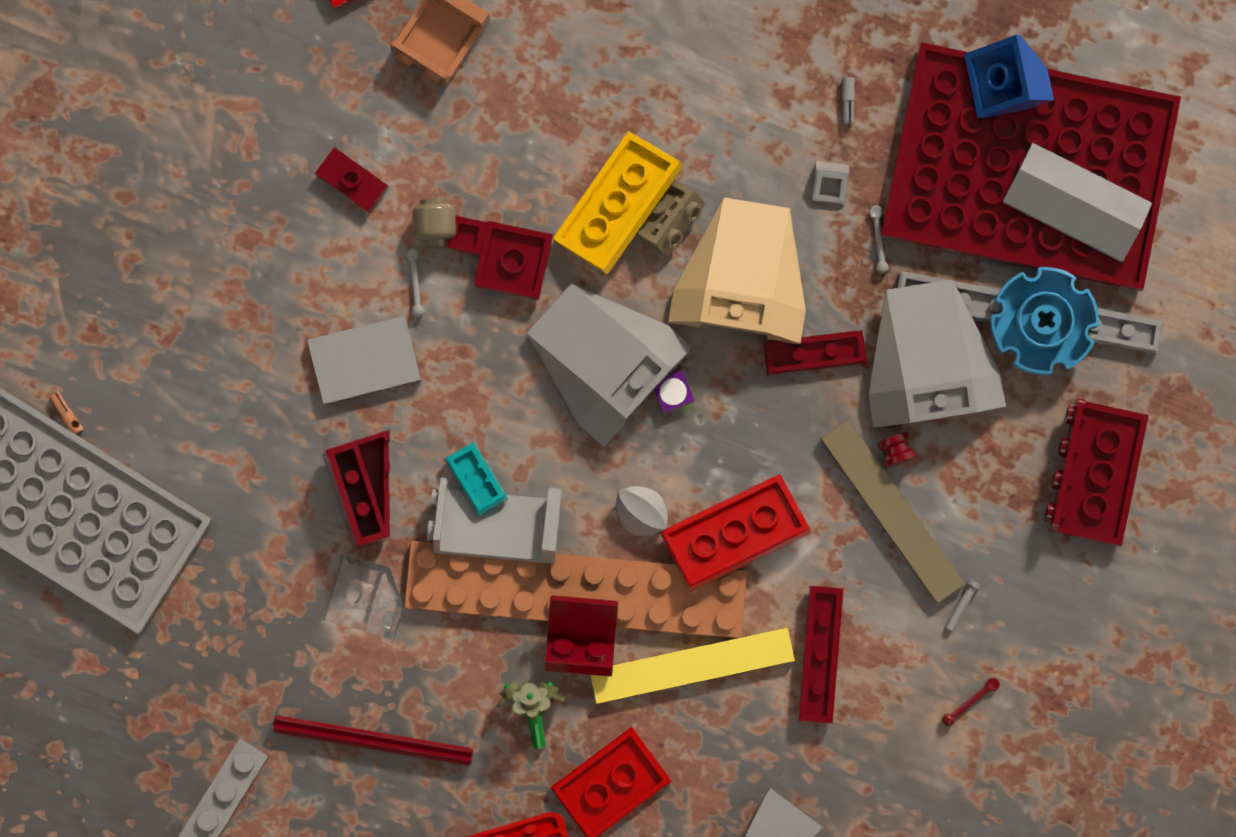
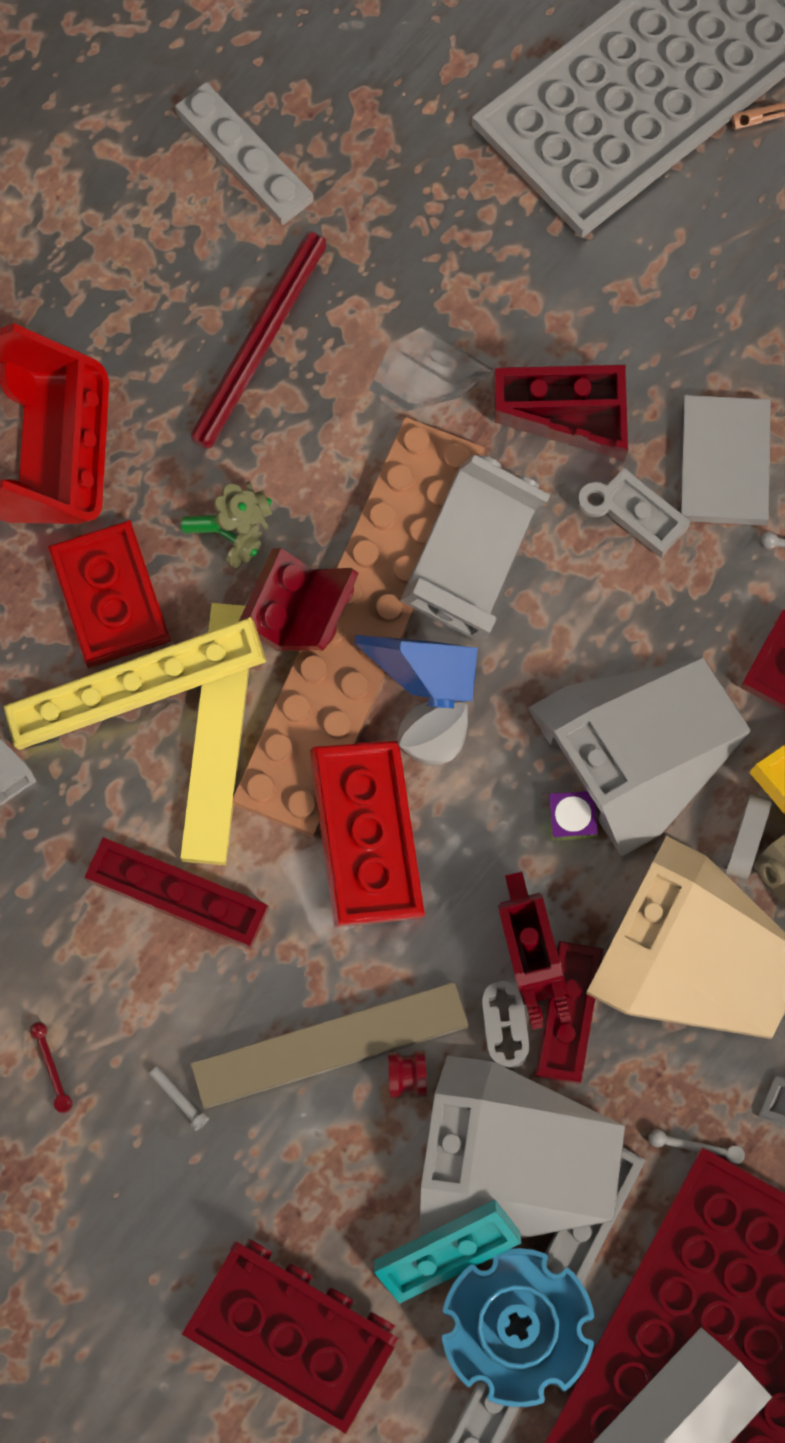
camera: 115 degrees right, 10 degrees down
teal plate [445,442,508,517] -> none
none -> light yellow tile [3,617,267,750]
none -> slope [354,635,478,708]
none -> teal plate [374,1199,521,1304]
none -> light grey beam [482,980,529,1070]
none -> dark red hinge [498,871,571,1030]
none -> light grey hinge [578,468,691,558]
none -> light grey beam [725,794,772,881]

